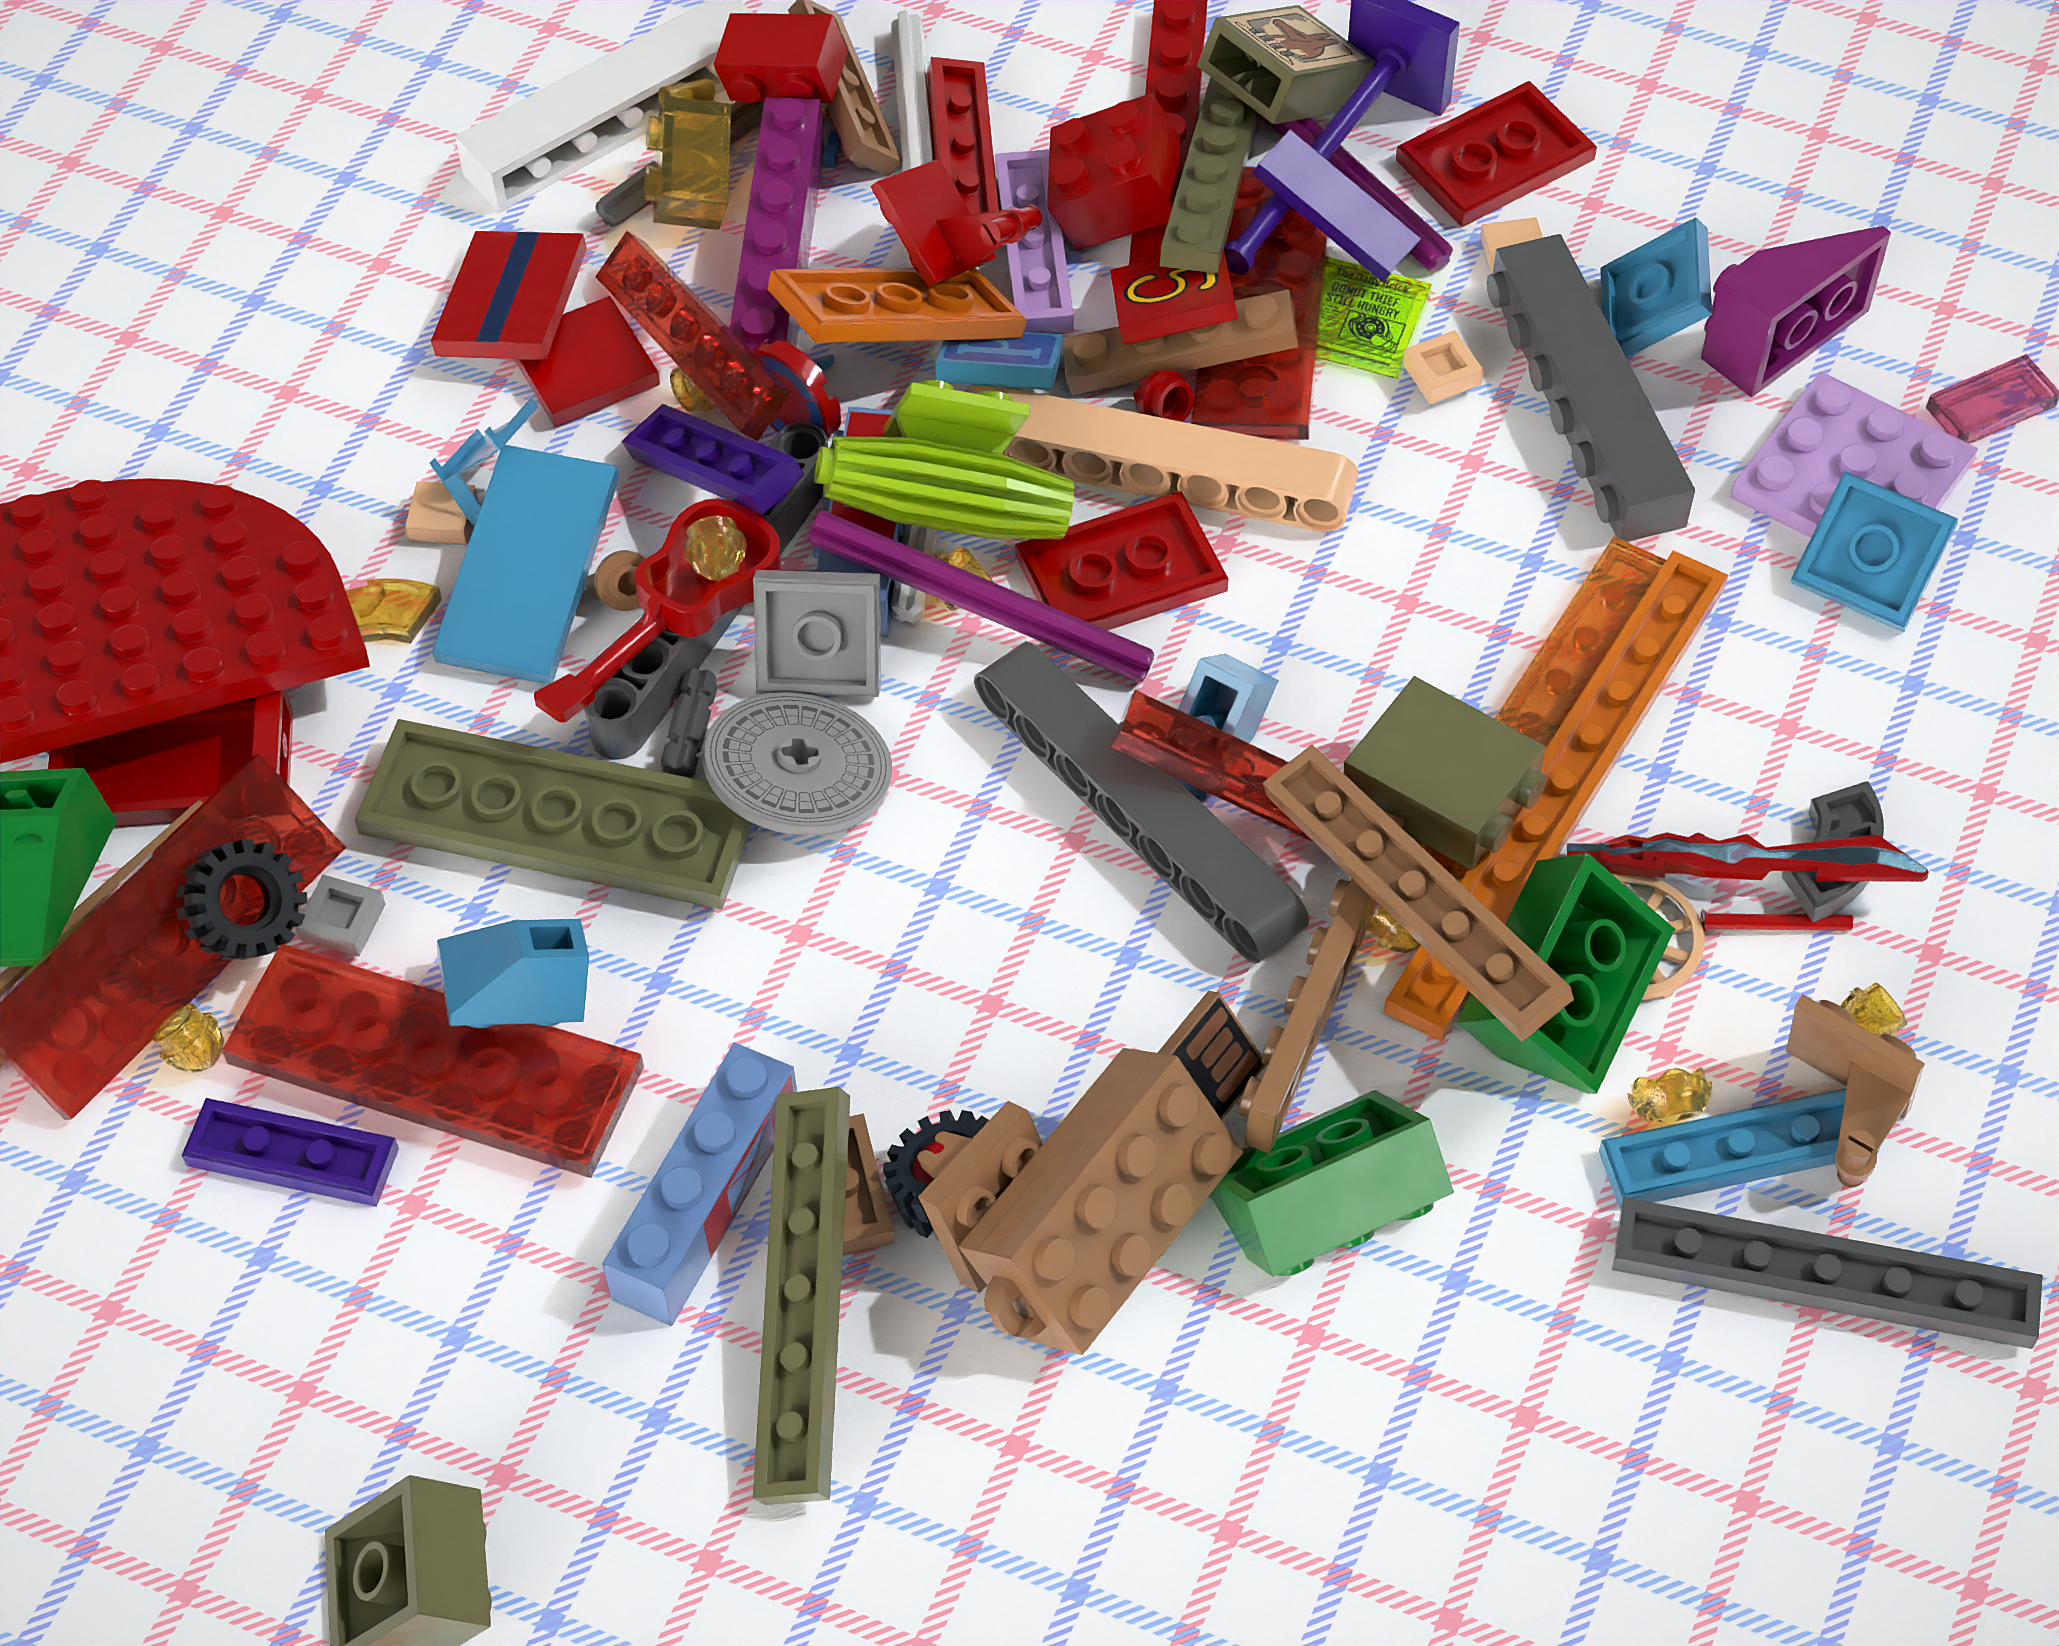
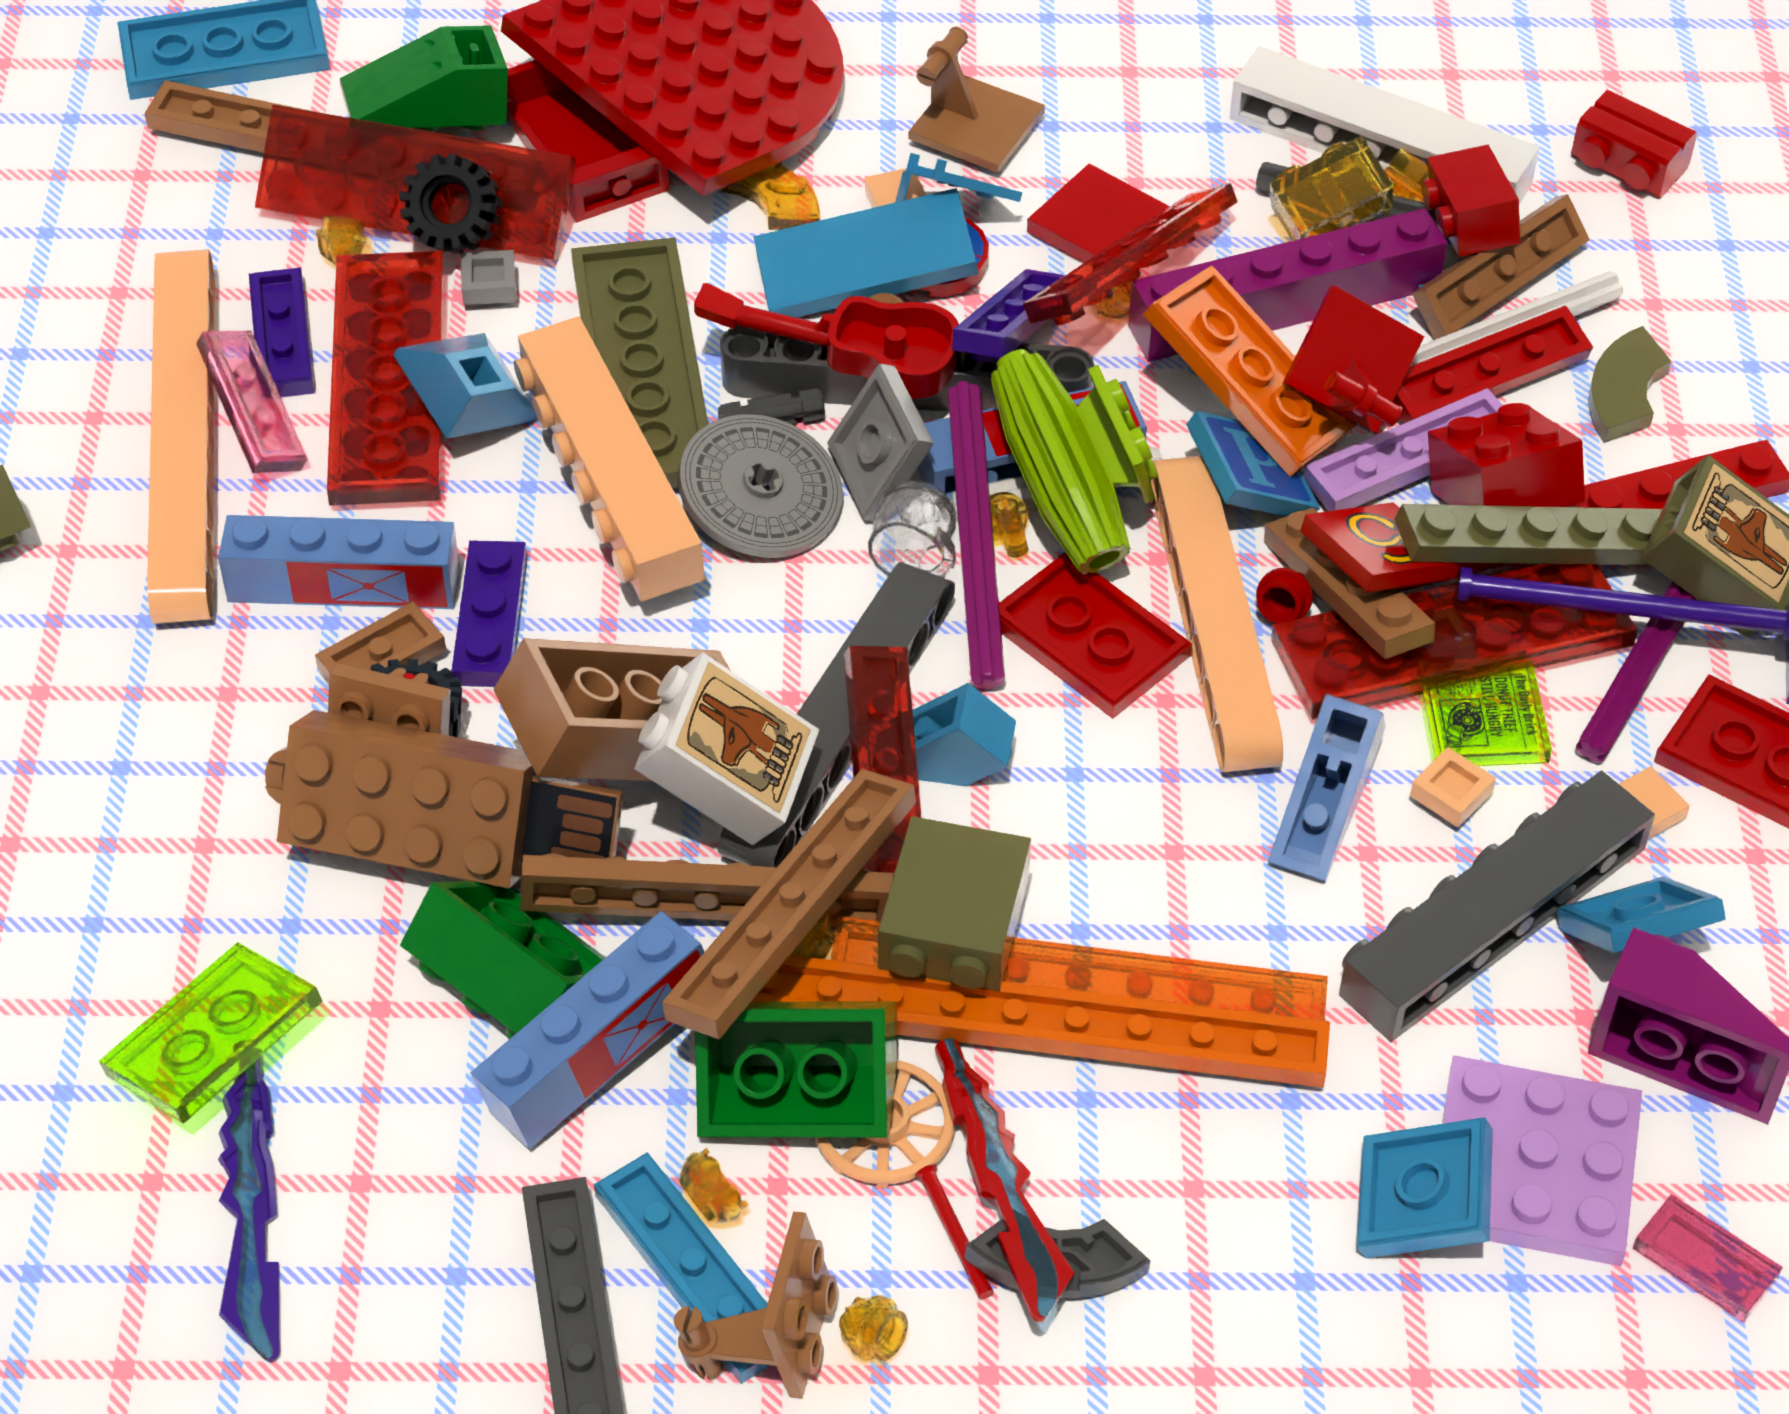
camera: 65 degrees right, 5 degrees down
red tile [431,231,587,360] -> none
clear yellow plate [684,516,747,581] -> none
red tile [741,340,841,441] -> none
olive plate [753,1087,850,1505] -> none
tile [1252,130,1421,283] -> none
none -> clear neon green tile [99,942,323,1124]
none -> light nougat beam [147,249,215,624]
none -> clear pink tile [196,330,308,473]
none -> dark purple sword [218,1045,280,1362]
none -> dark purple plate [451,540,527,687]
none -> medium blue brick [470,911,704,1149]
none -> medium nougat brick [493,638,731,781]
none -> light nougat brick [513,316,705,602]
none -> brick [634,652,819,845]
none -> clear helmet [868,480,956,578]
none -> medium nougat plate [908,26,1045,173]
none -> medium blue slope [1268,694,1386,883]
none -> olive tile [1588,326,1671,442]

